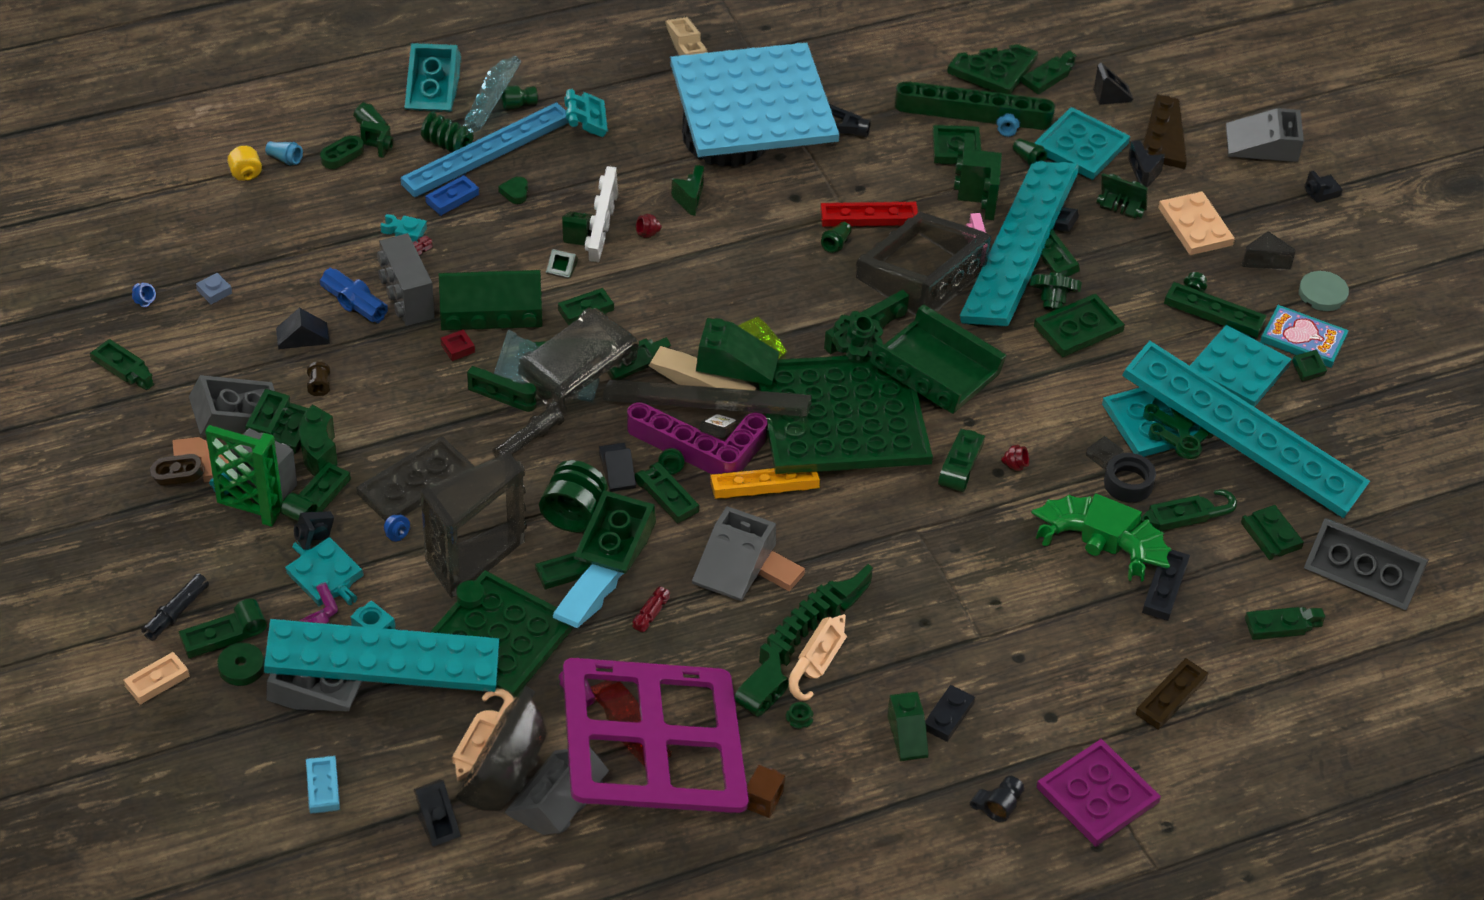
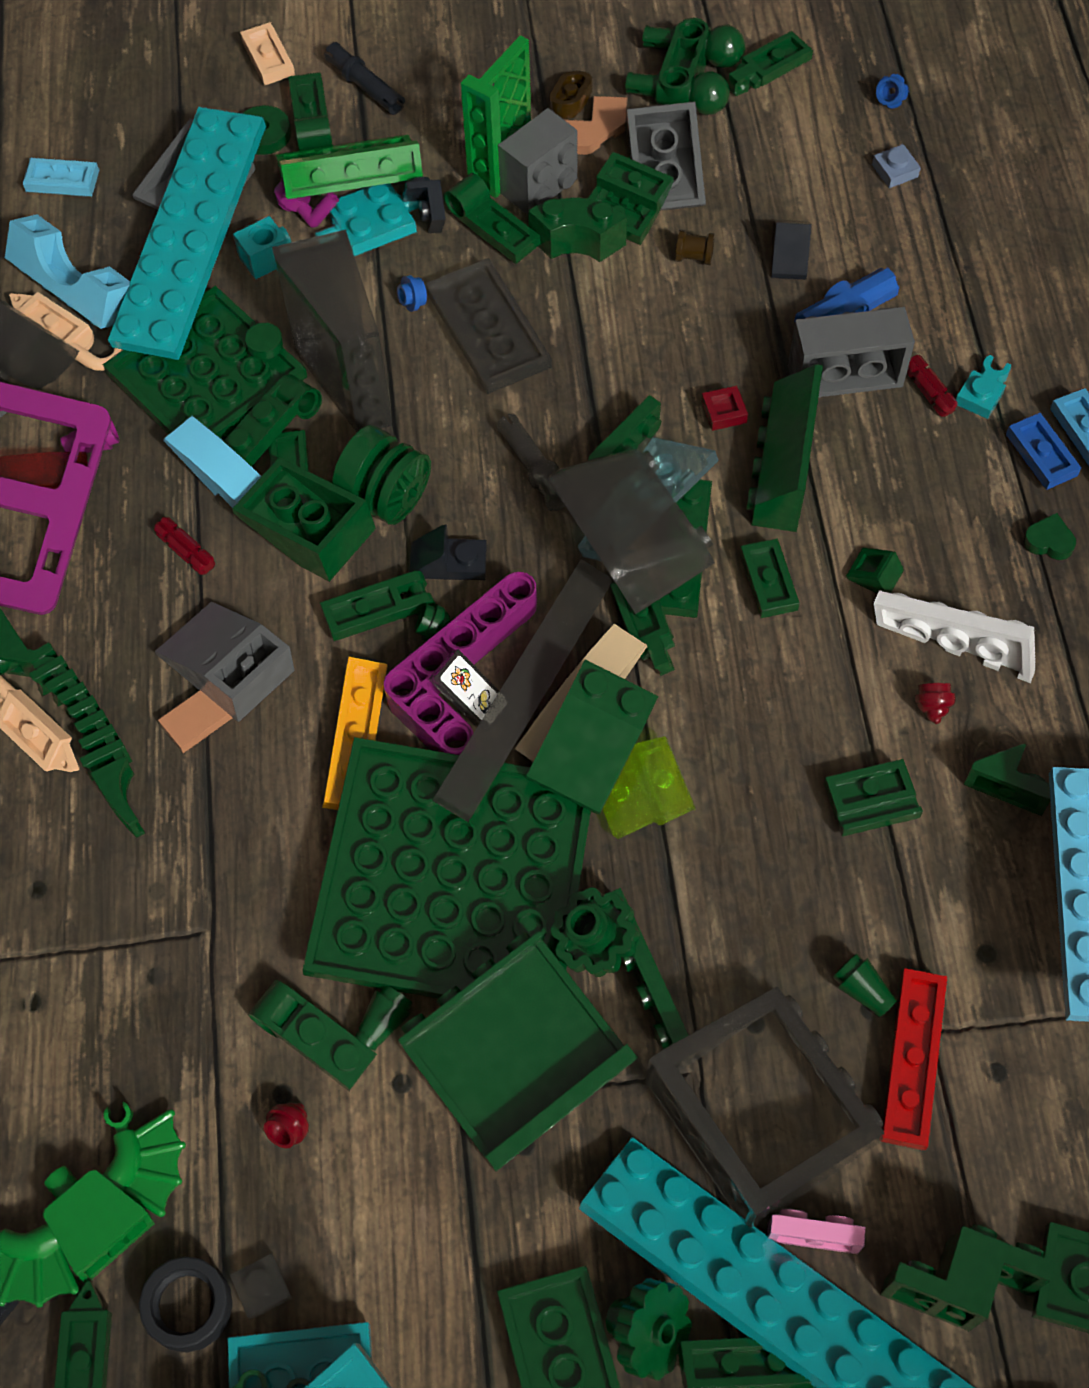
camera: 110 degrees right, 15 degrees up
dark green slope [562,211,594,246] -> none
none -> medium azure arch [5,214,130,329]
none -> dark green plate [223,374,322,467]
none -> green fence [276,135,423,199]
none -> dark green cone [354,986,413,1051]
none -> dark green piece [626,18,745,116]
none -> dark green plate [823,759,923,837]

